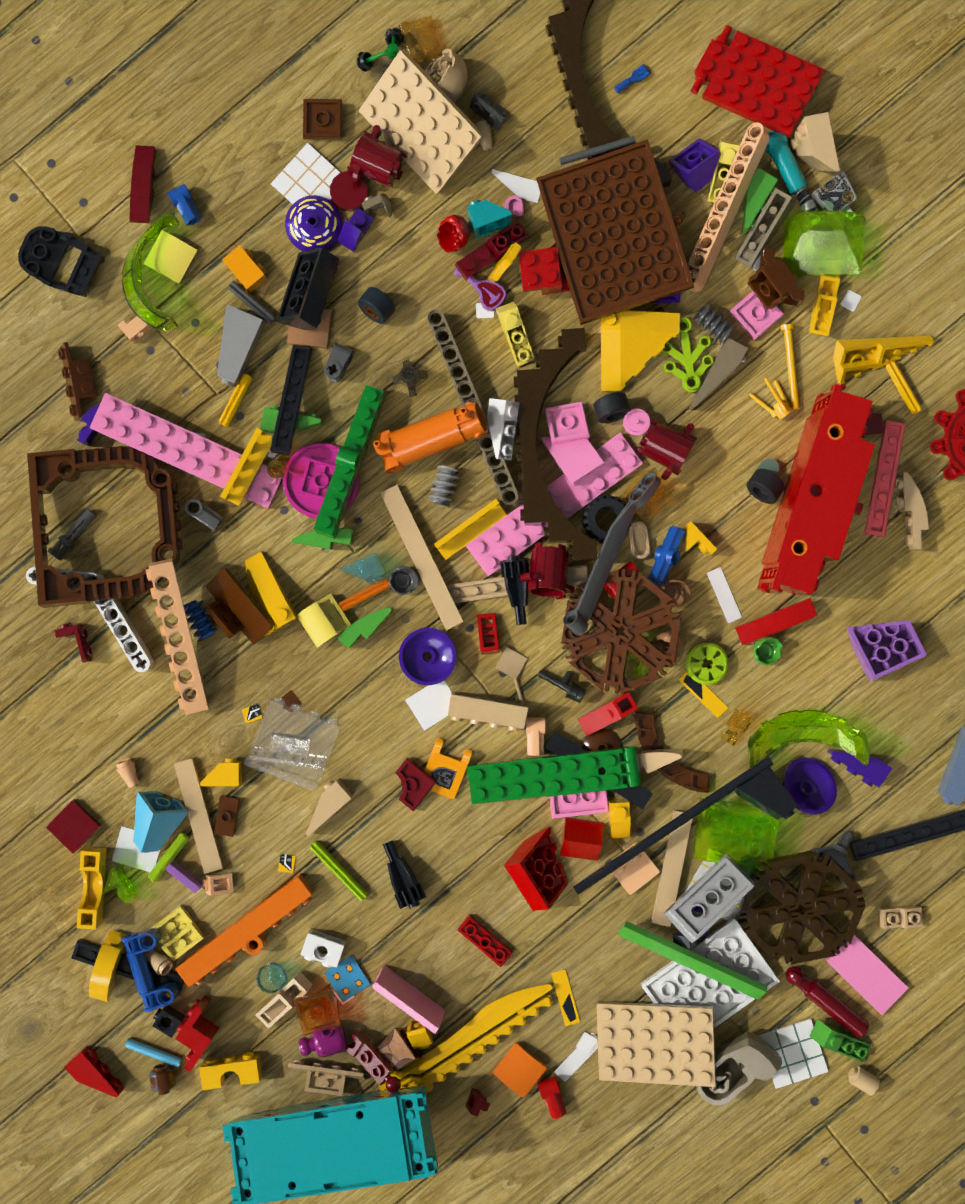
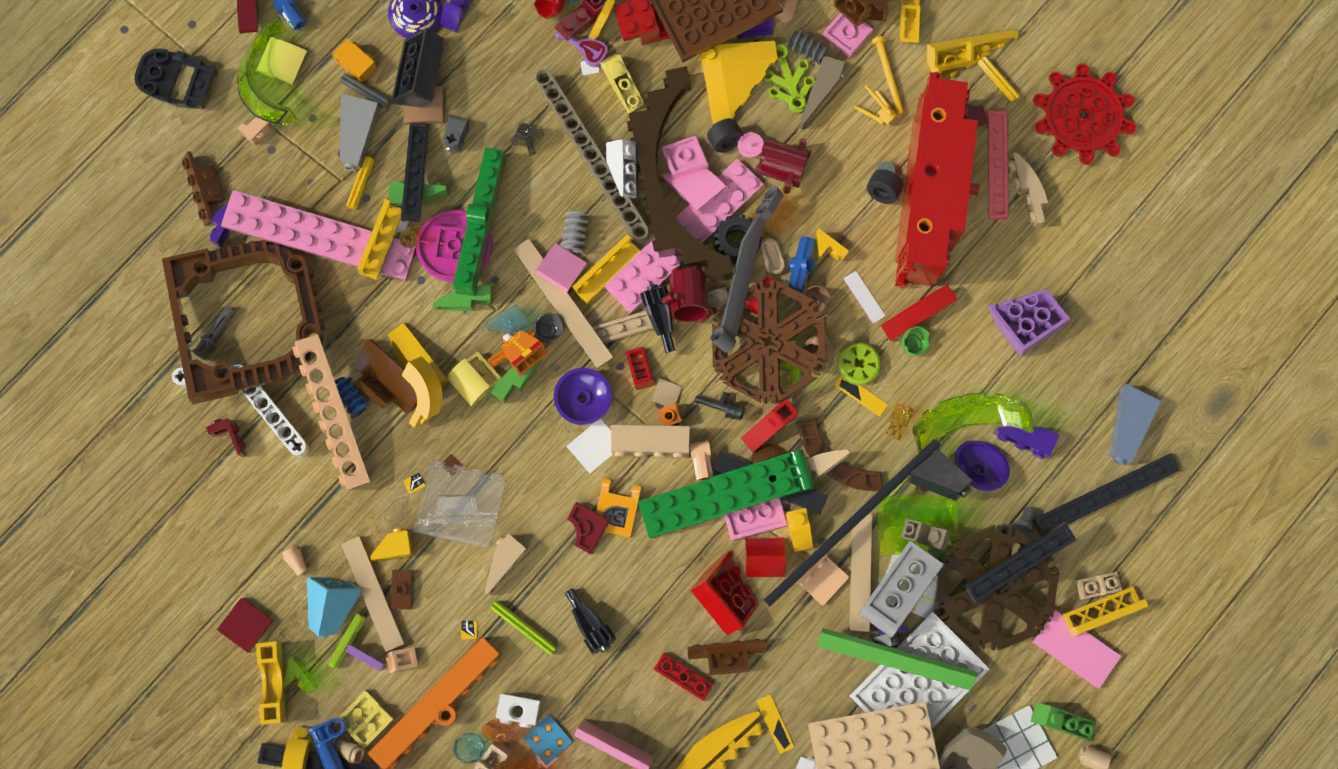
camera: 10 degrees left, 10 degrees down
white sticker [112,826,160,872] -> none
dark grey piece [185,499,224,531] -> none
black wheel [358,287,395,324] -> none
orange piece [373,402,488,473] -> none
dark red piece [786,966,869,1038] -> none
white sticker [841,290,861,312] -> none
none -> yellow arch [402,356,443,427]
none -> clear orange arm [482,719,513,743]
none -> orange torso [501,331,548,377]
none -> bright pink tile [535,243,587,292]
none -> orange plate [657,403,684,426]
none -> reddish brown bracket [687,639,767,676]
none -> dark tan slope [901,519,951,551]
none -> black tile [964,522,1076,603]
none -> yellow fence [1062,587,1148,637]

